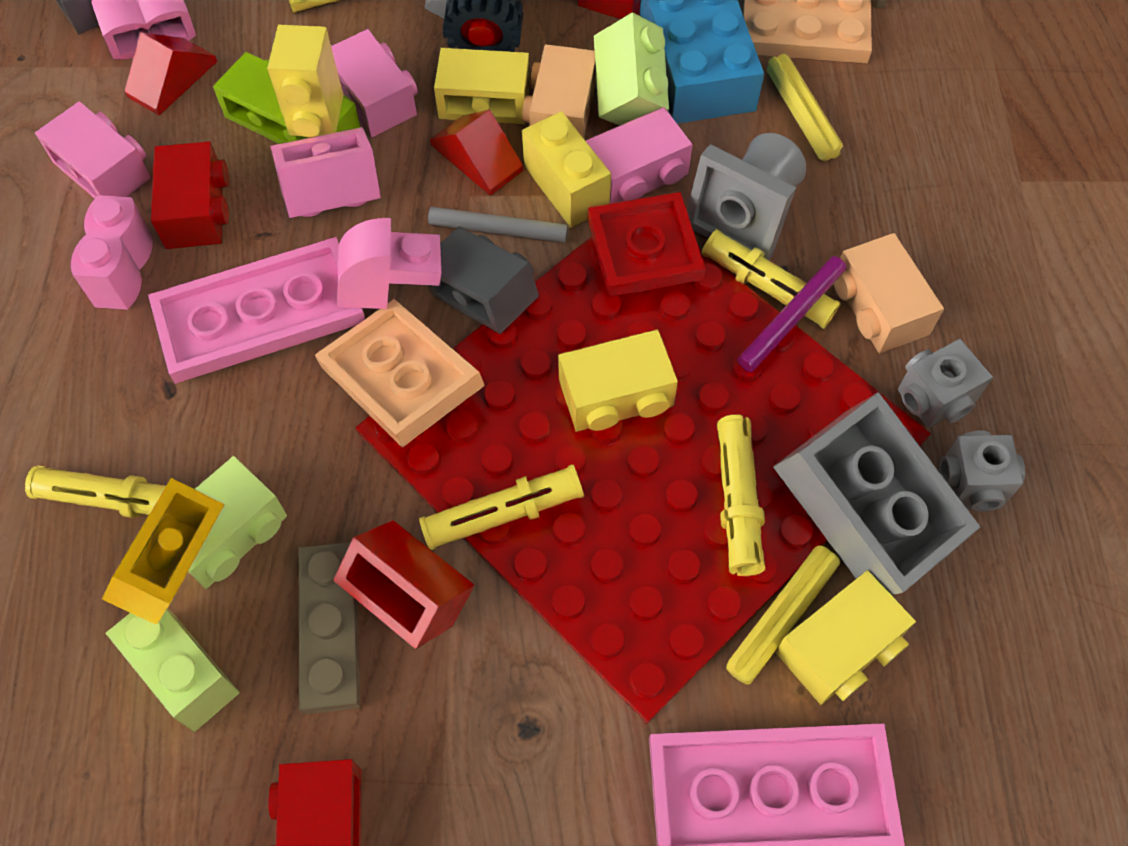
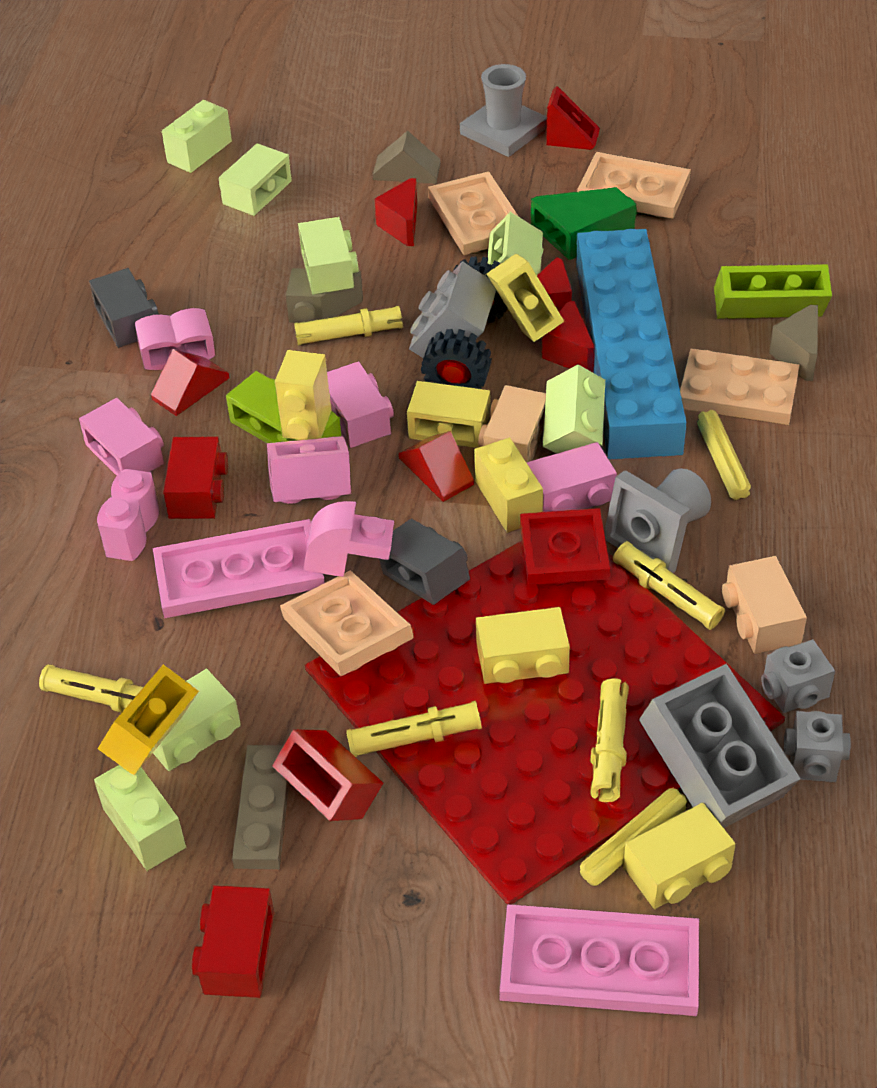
camera: 10 degrees right, 15 degrees down
light grey bar [428,206,568,243] -> none
magenta bar [737,256,847,372] -> none

